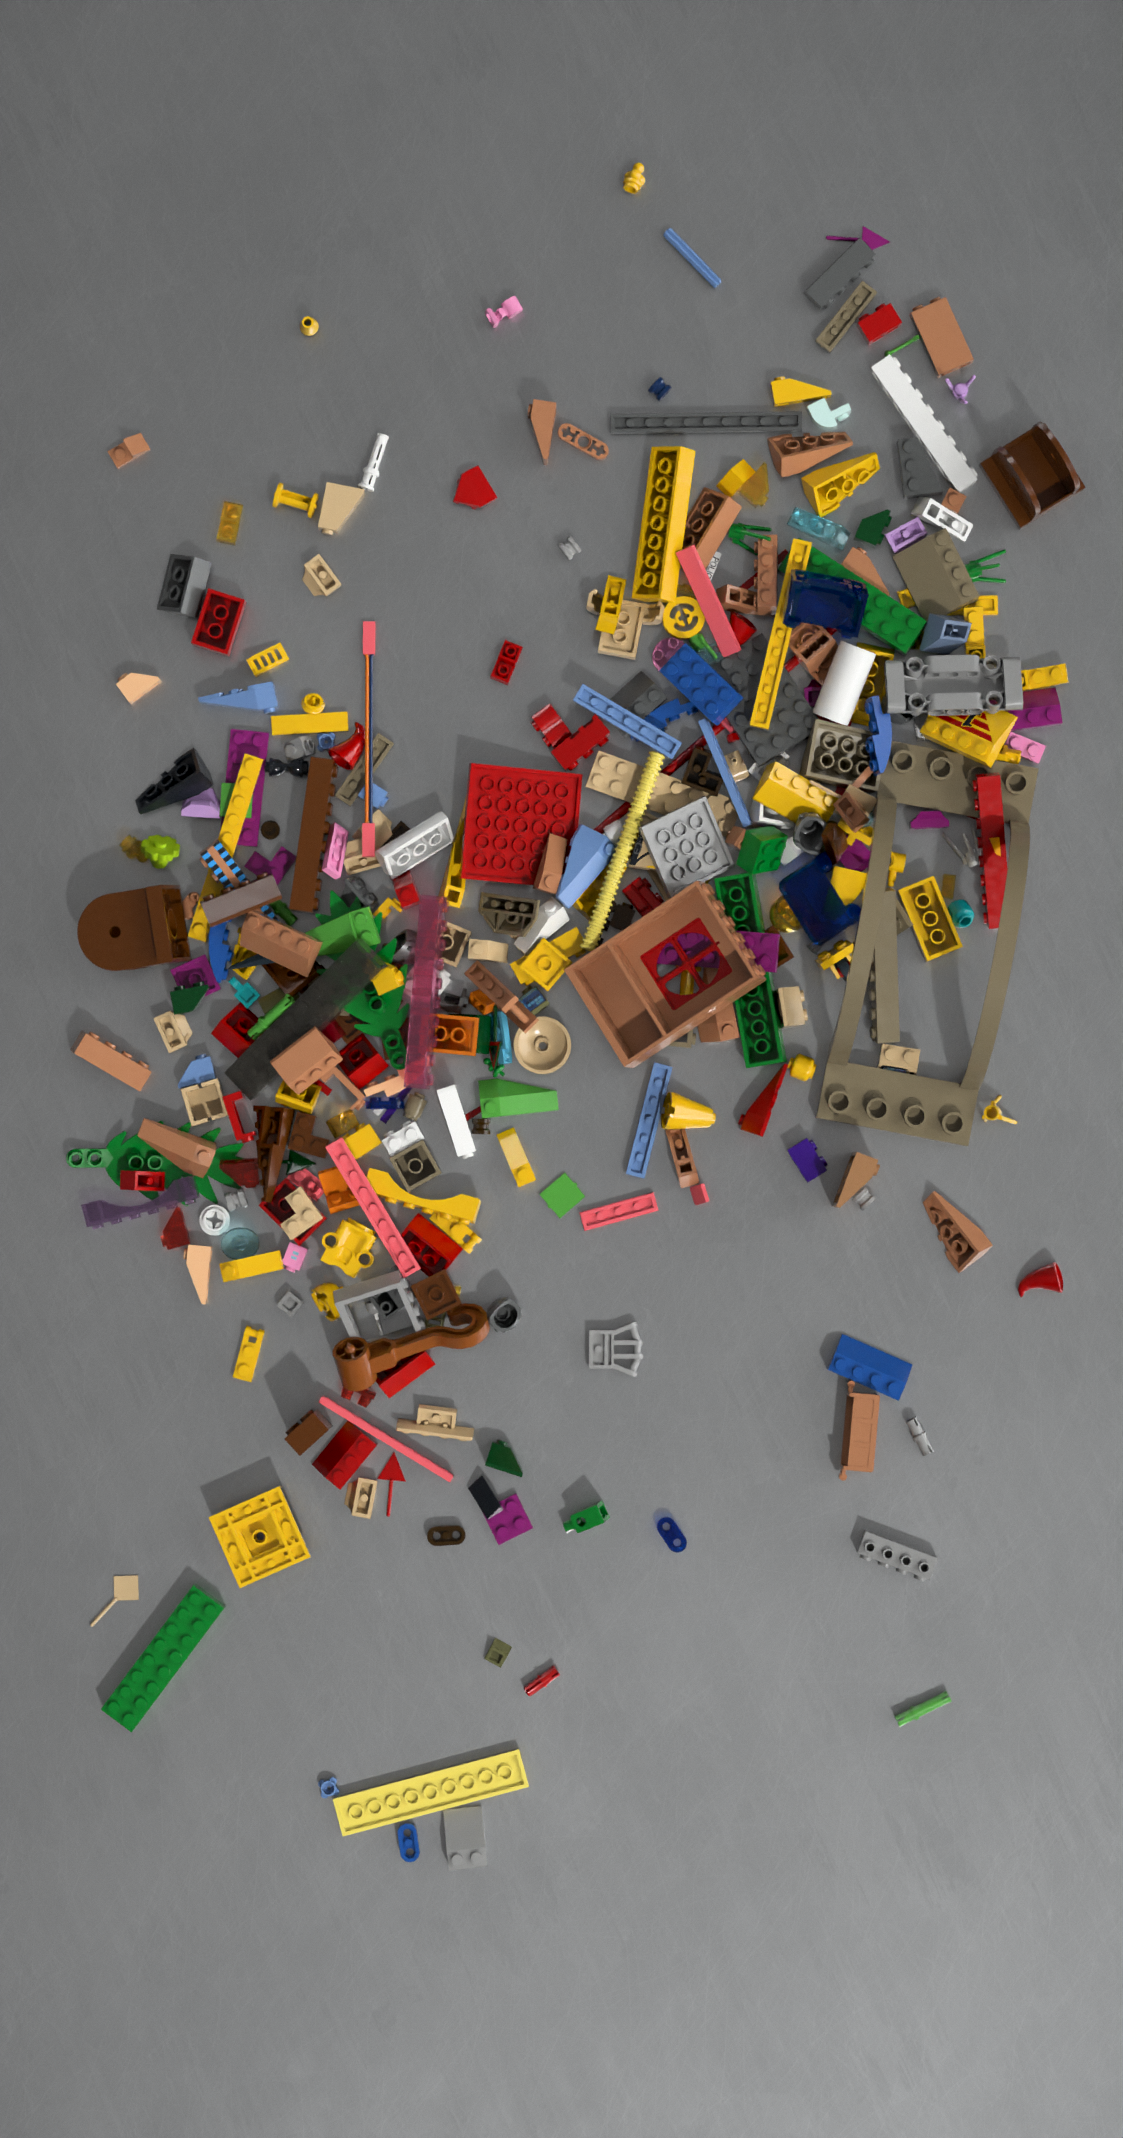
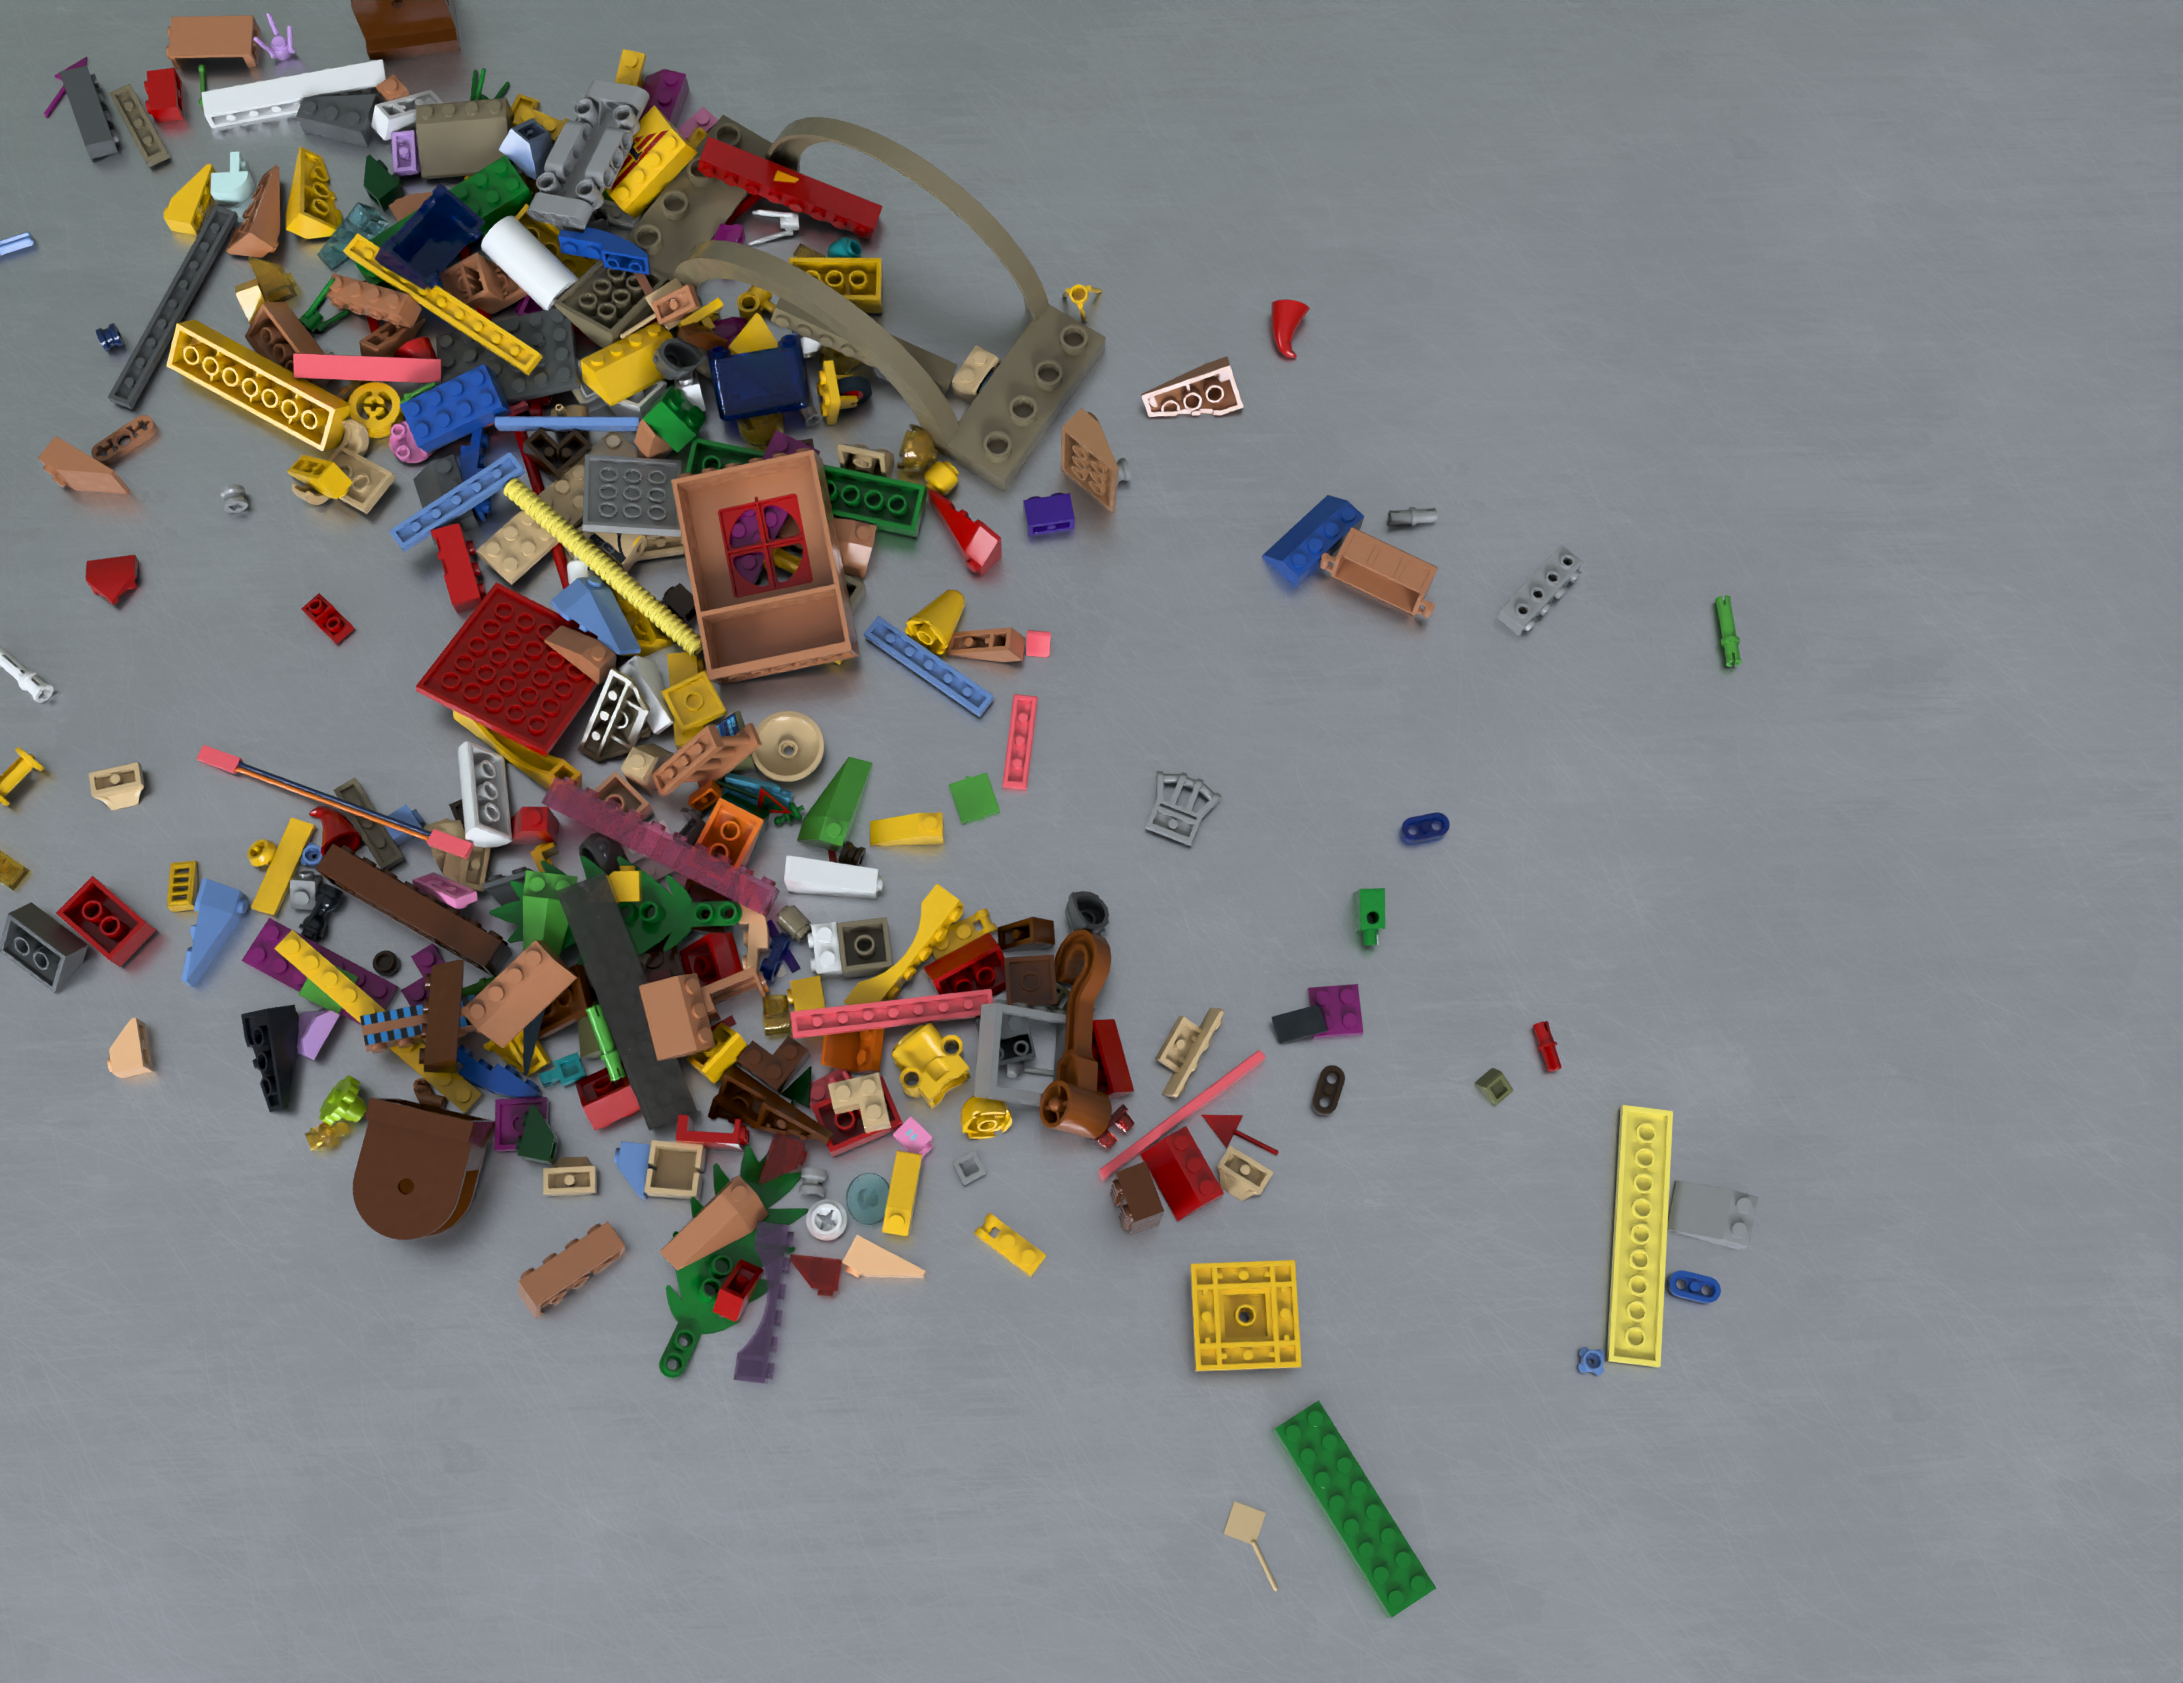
camera: 80 degrees left, 15 degrees down
tan slope [318,482,365,535] -> none
dark green slope [485,1439,523,1477] -> none
red brick [531,703,572,749] -> none
red brick [622,876,664,917] -> none
none -> clear yellow cylinder [897,424,938,473]
none -> reddish brown slope [998,917,1055,952]

